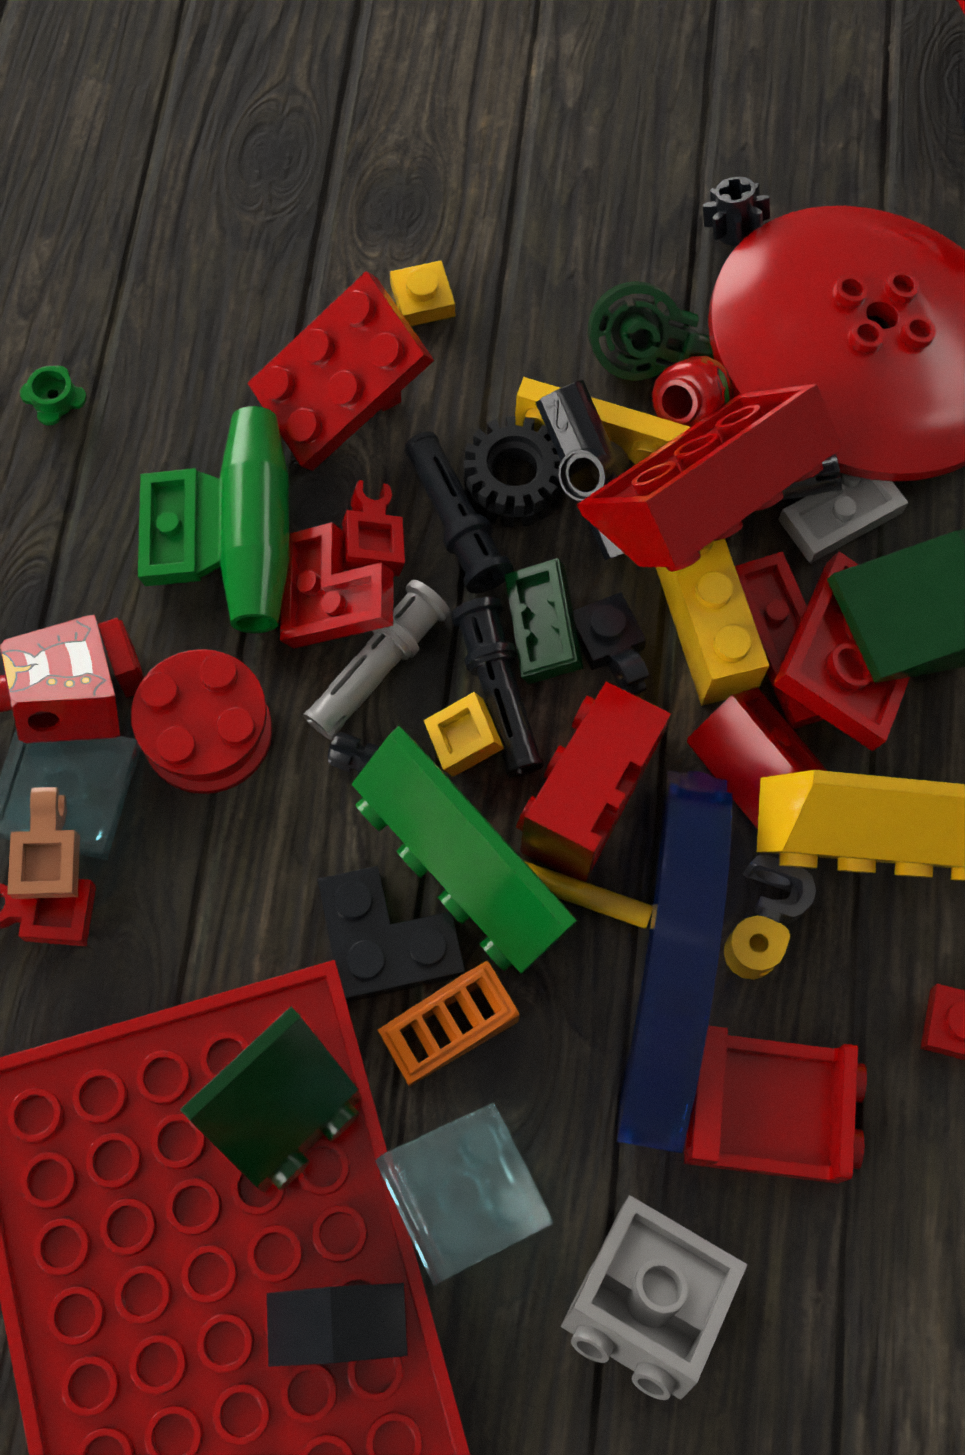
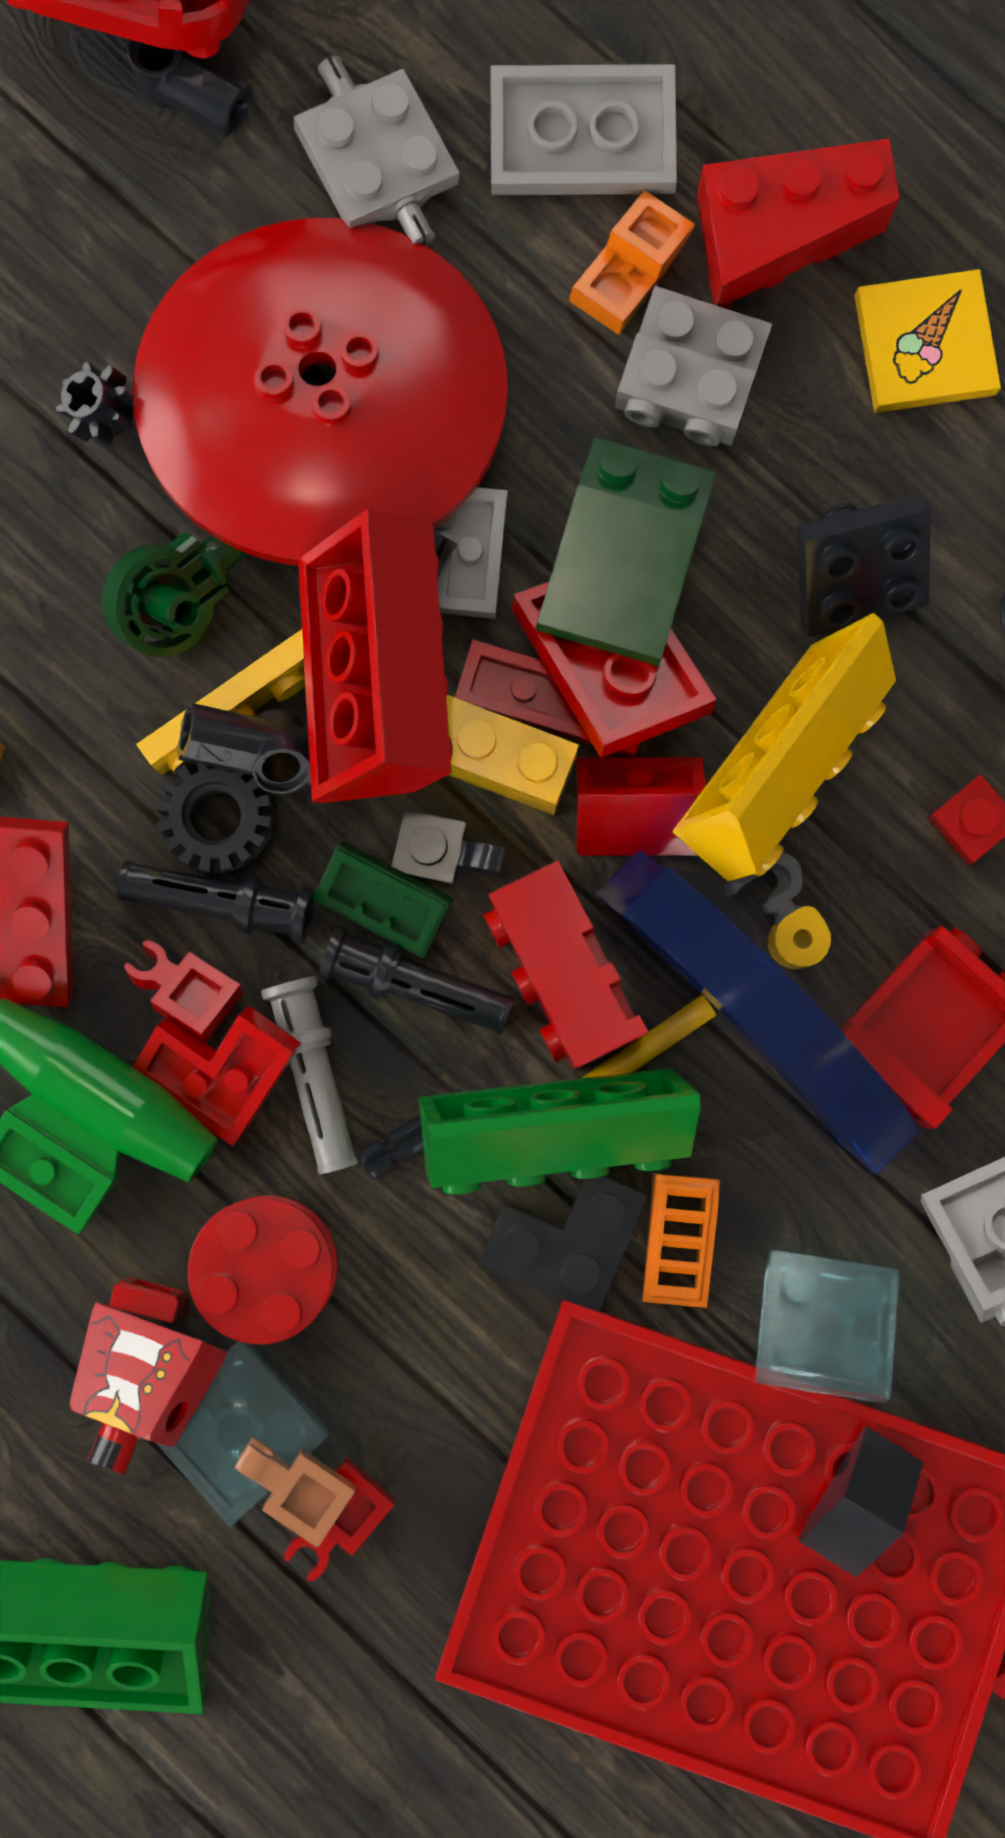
camera: 50 degrees left, 15 degrees up
dark green slope [180,1007,362,1192] -> none
yellow plate [424,692,504,777] -> none
red head [652,356,734,427] -> none

